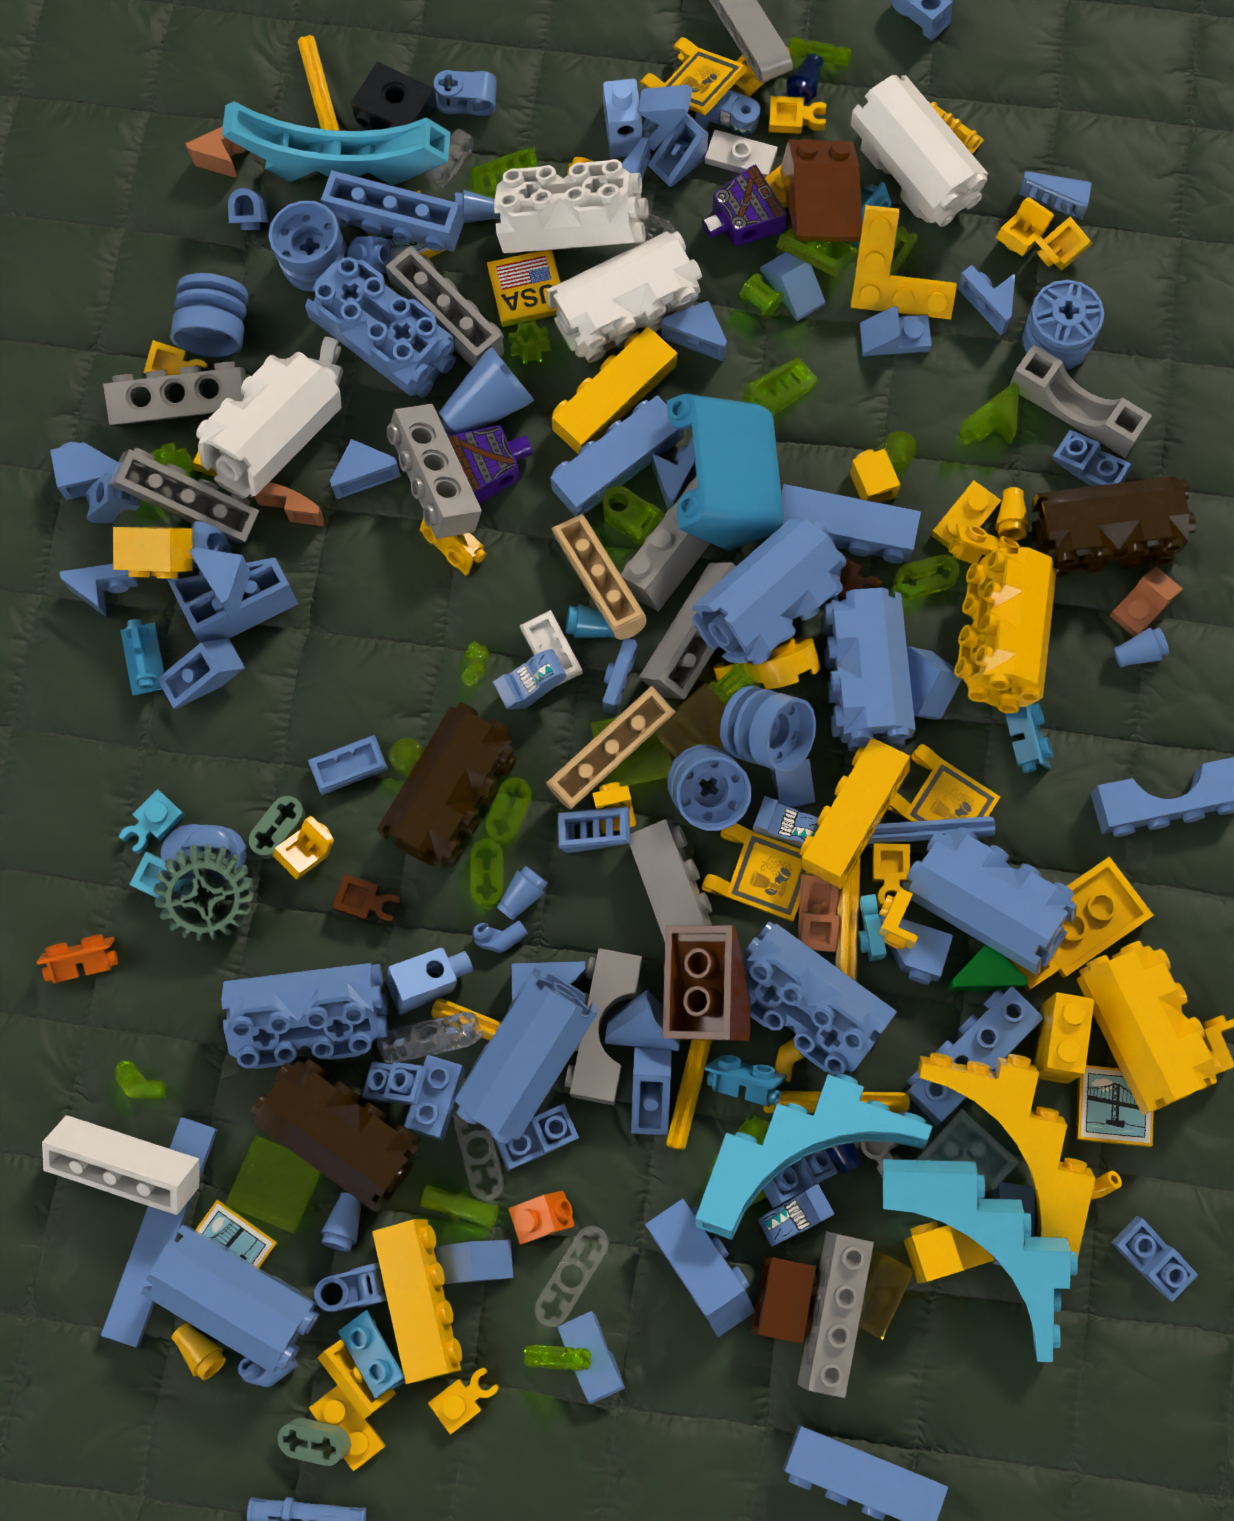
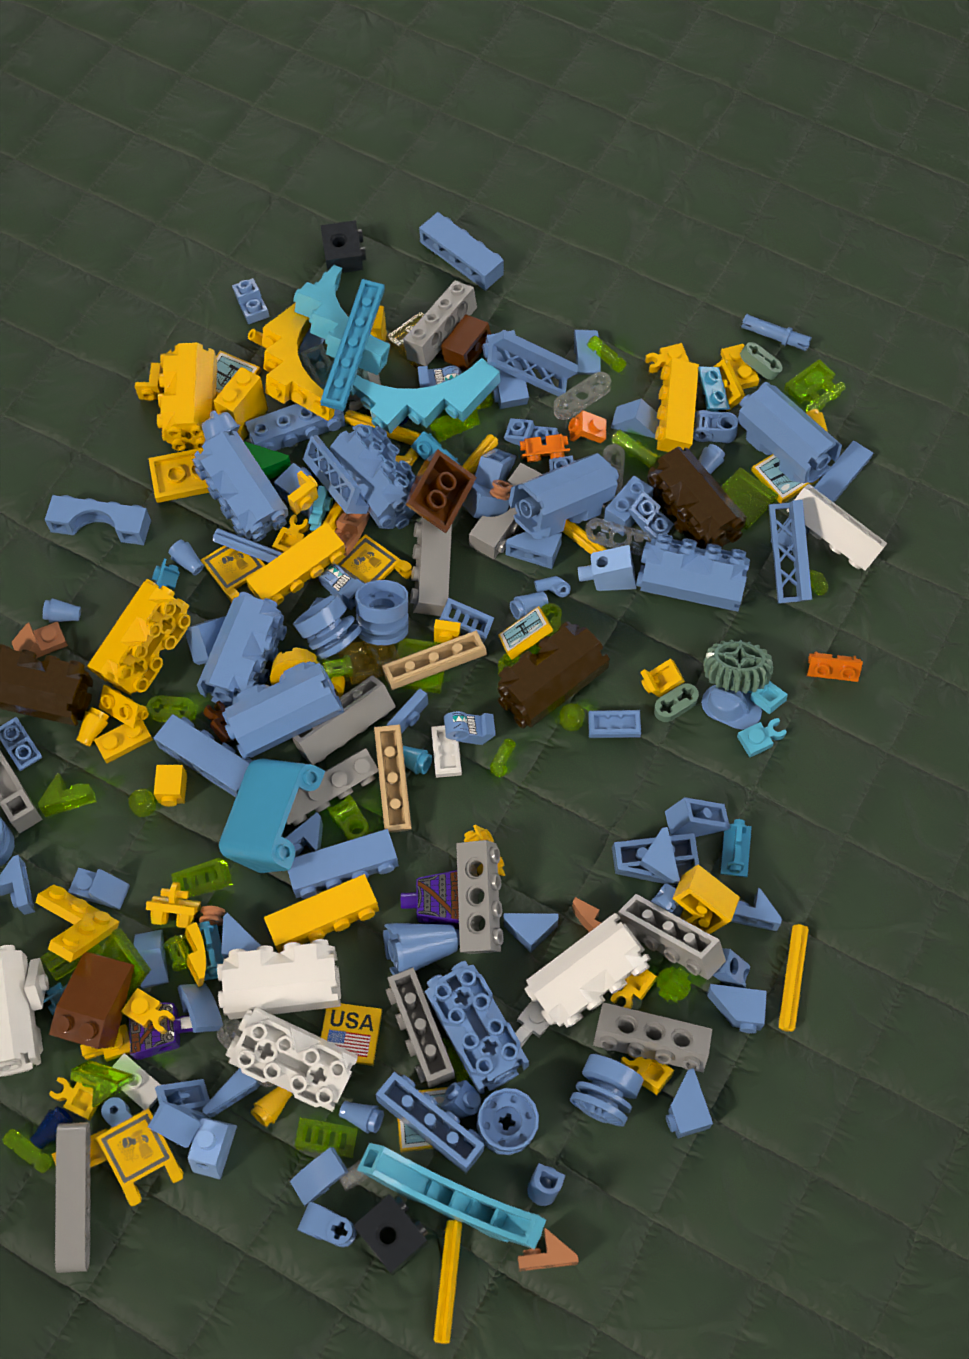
camera: 160 degrees left, 10 degrees down
reddish brown plate [332,874,401,924] -> none
clear neon green gear [508,319,550,364] -> none
none -> white plate [24,958,49,1011]
none -> clear neon green slope [70,1060,135,1108]
none -> yellow plate [121,988,175,1034]
none -> yellow hips [146,882,201,928]
none -> medium blue cone [168,540,204,575]
none -> medium blue slope [178,983,223,1033]
none -> yellow slope [185,922,206,987]
none -> nougat bush [199,906,225,926]
none -> dark azure hinge [199,921,224,981]
none -> medium blue piece [202,411,240,443]
none -> medium blue slope [290,1147,348,1206]
none -> medium blue fence [303,435,369,514]
none -> black brick [320,220,367,273]
none -> dark azure tile [320,279,385,411]
none -> medium blue fence [487,330,578,398]
none -> nougat bush [489,480,513,500]
none -> tile [498,606,553,660]
none -> medium blue slope [504,418,559,446]
none -> orange hinge [520,434,570,462]
none -> medium blue slope [666,1068,713,1138]
none -> medium blue fence [768,500,812,604]
none -> yellow axle [779,924,809,1032]
none -> clear neon green plate [784,359,846,412]

